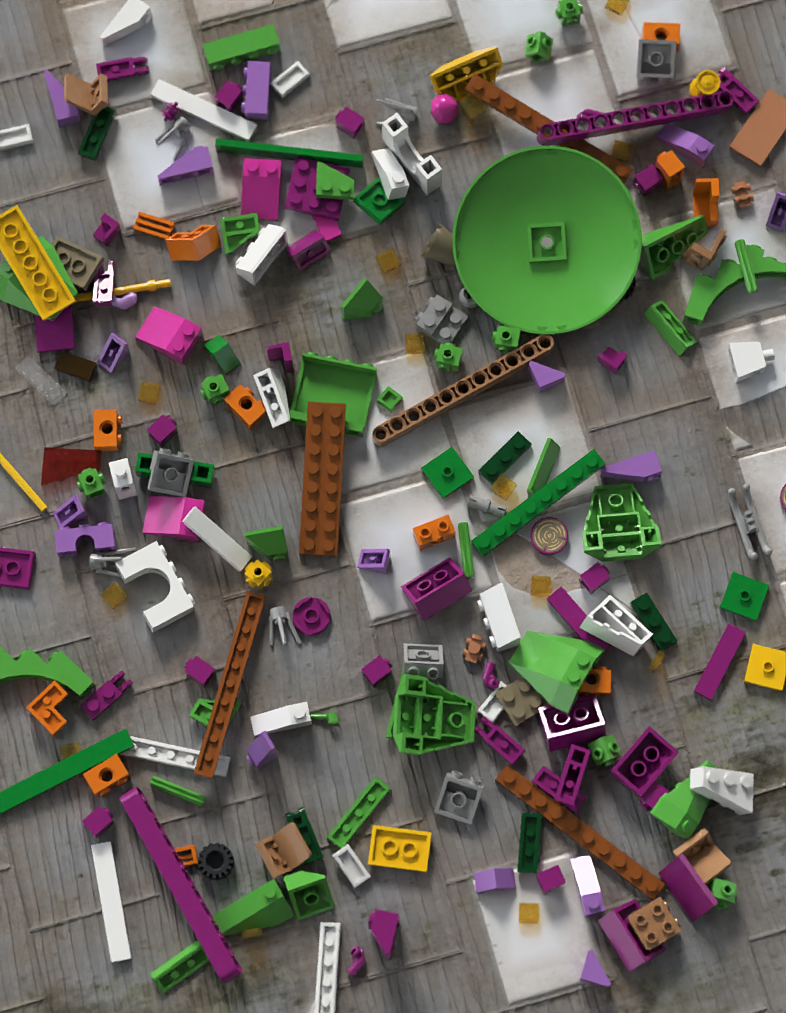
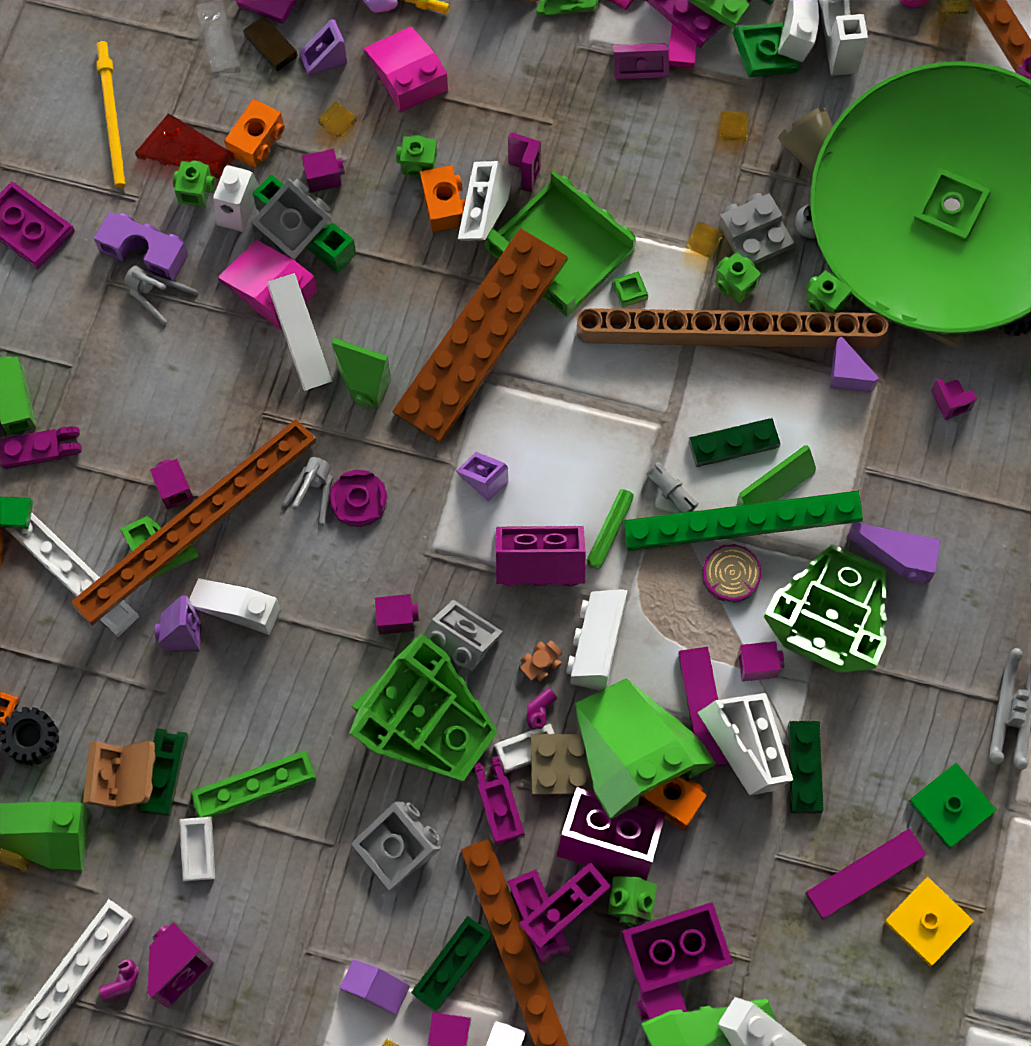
camera: 30 degrees right, 5 degrees down
medium lavender slope [53,495,87,528] -> none
clear yellow tile [101,582,128,610] -> none
white arch [116,541,195,633] -> none
bright green axle [150,776,206,806] -> none
green slope [203,335,241,375] -> none
white slope [235,224,288,286] -> none
yellow brick [244,559,273,590] -> none
bright green slope [283,870,336,921] -> none
bright green hand [310,712,339,725] -> none
bright green slope [341,278,383,320] -> none
yellow plate [368,825,432,873] -> none
orange brick [413,514,456,551] -> none
green plate [421,447,474,499] -> none
clear yellow plate [490,473,517,501] -> none
clear yellow tile [530,575,551,597] -> none
clear yellow tile [647,650,665,673] -> none

